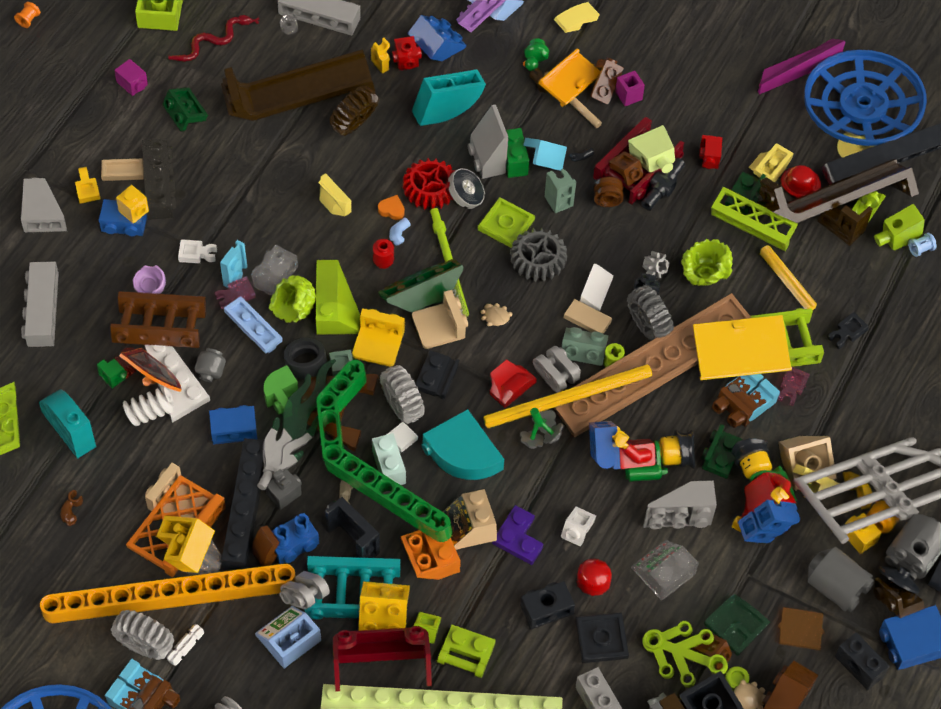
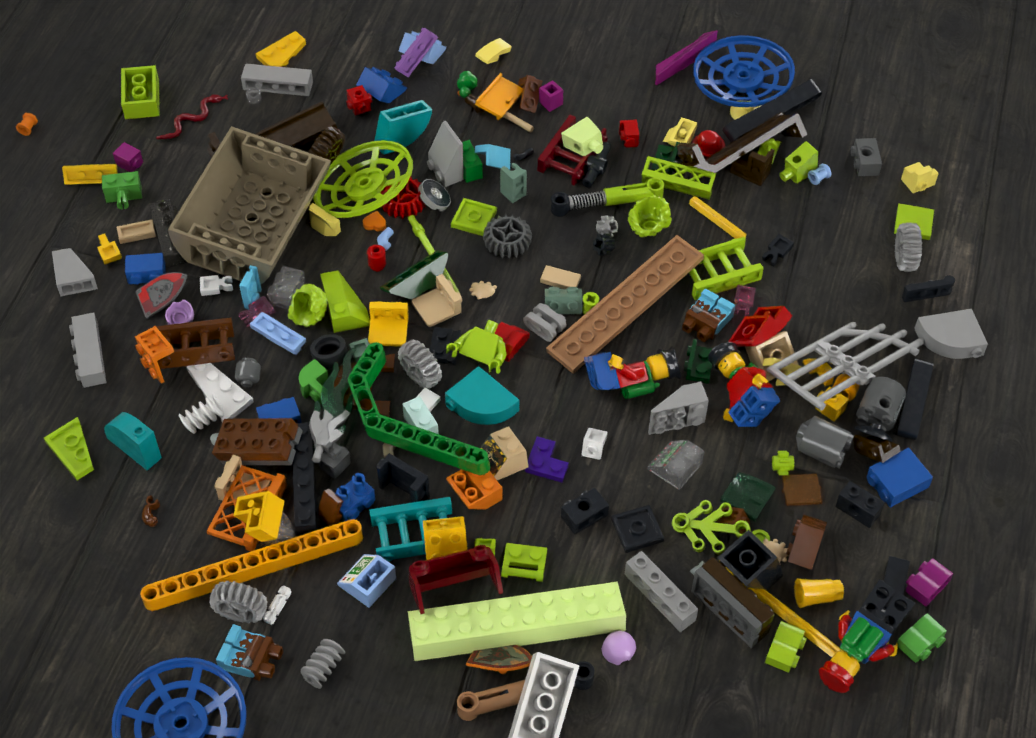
camera: 10 degrees left, 5 degrees down
green leg [97,347,137,389] -> none
yellow brick [116,185,149,224] -> none
shield [120,348,182,392] -> none
dark green bracket [163,87,208,132] -> none
light grey brick [280,571,330,610] -> none
yellow plate [371,38,390,73] -> none
yellow axle [484,365,652,428] -> none
dark grey plant [520,408,563,449] -> none
red hair [577,559,612,596] -> none
white slope [580,264,613,311] -> none
reddish brown wheel [594,177,623,207] -> none
reddish brown bracket [609,151,644,186] -> none
dark grey gear [627,285,674,341] -> none
yellow container [693,315,792,380] -> none
none -> yellow plate [62,164,118,185]
none -> bright green brick [102,171,142,209]
none -> shield [135,272,188,319]
none -> orange bracket [135,326,174,384]
none -> dark tan slope [168,126,331,284]
none -> reddish brown piece [210,418,302,465]
none -> lime dish [313,140,413,218]
none -> lime torso [446,320,507,374]
none -> piece [551,178,664,217]
none -> red slope [728,306,792,347]
none -> lime gear [772,451,794,475]

